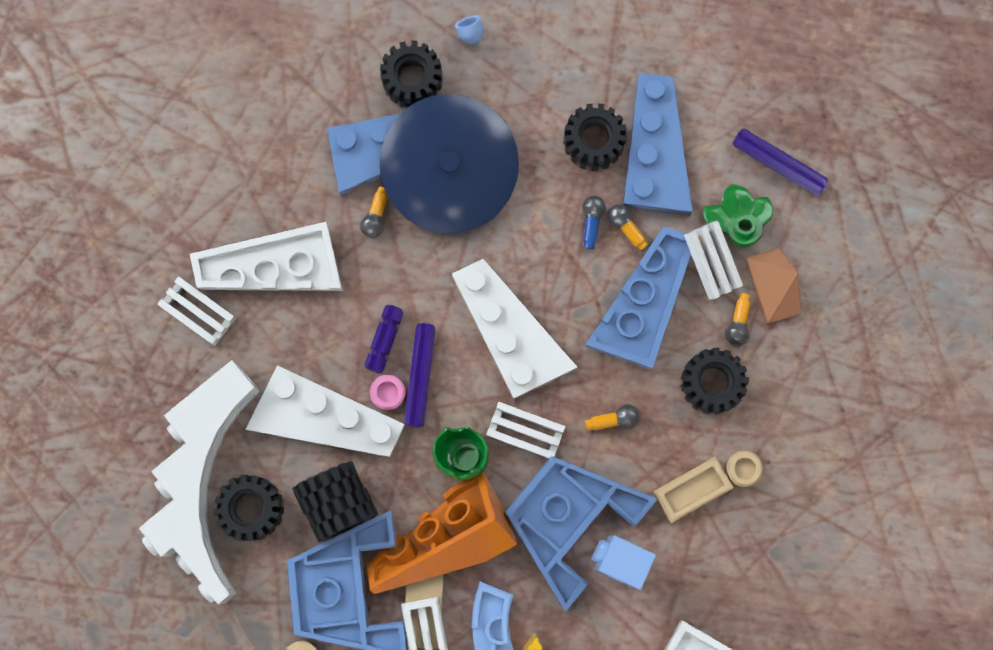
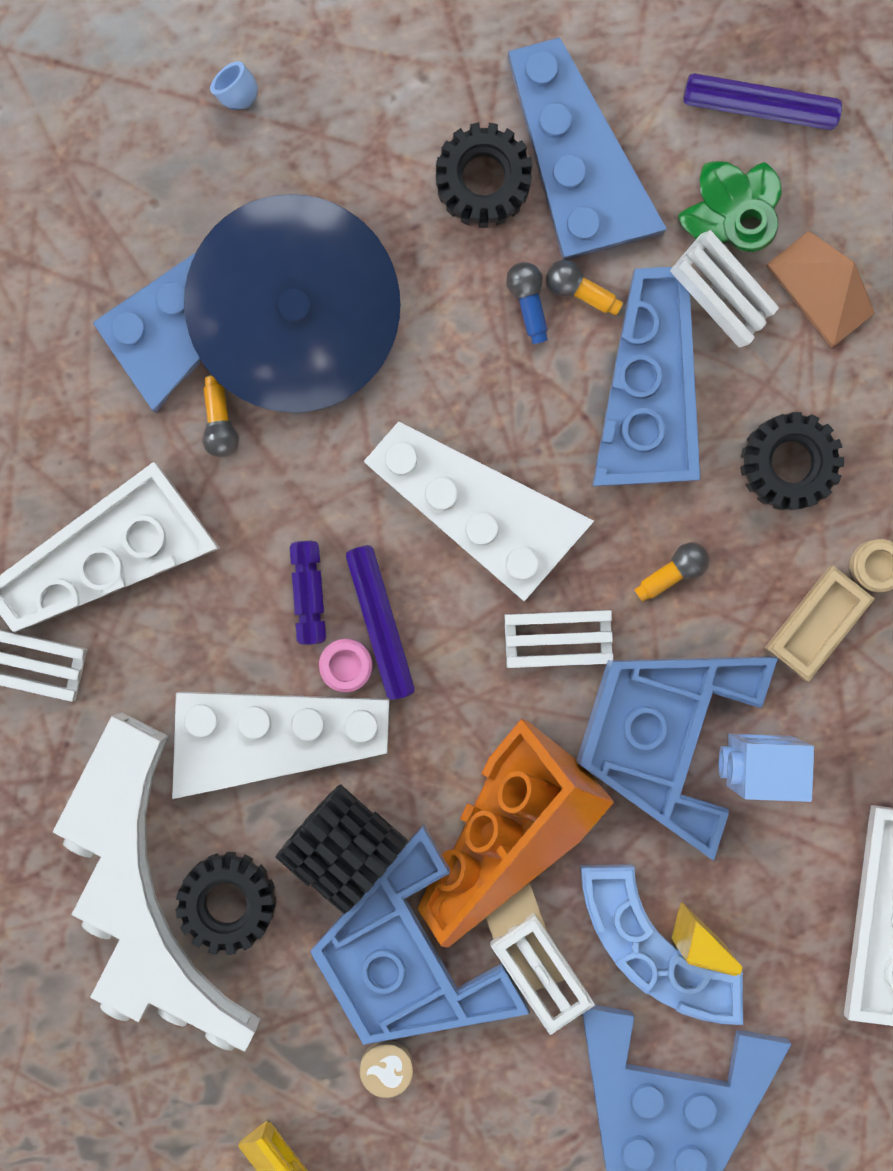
camera: 25 degrees left, 10 degrees up
black tyre [380,40,443,108] -> none
green hair [432,426,490,481] -> none
piece [725,293,751,346] -> none

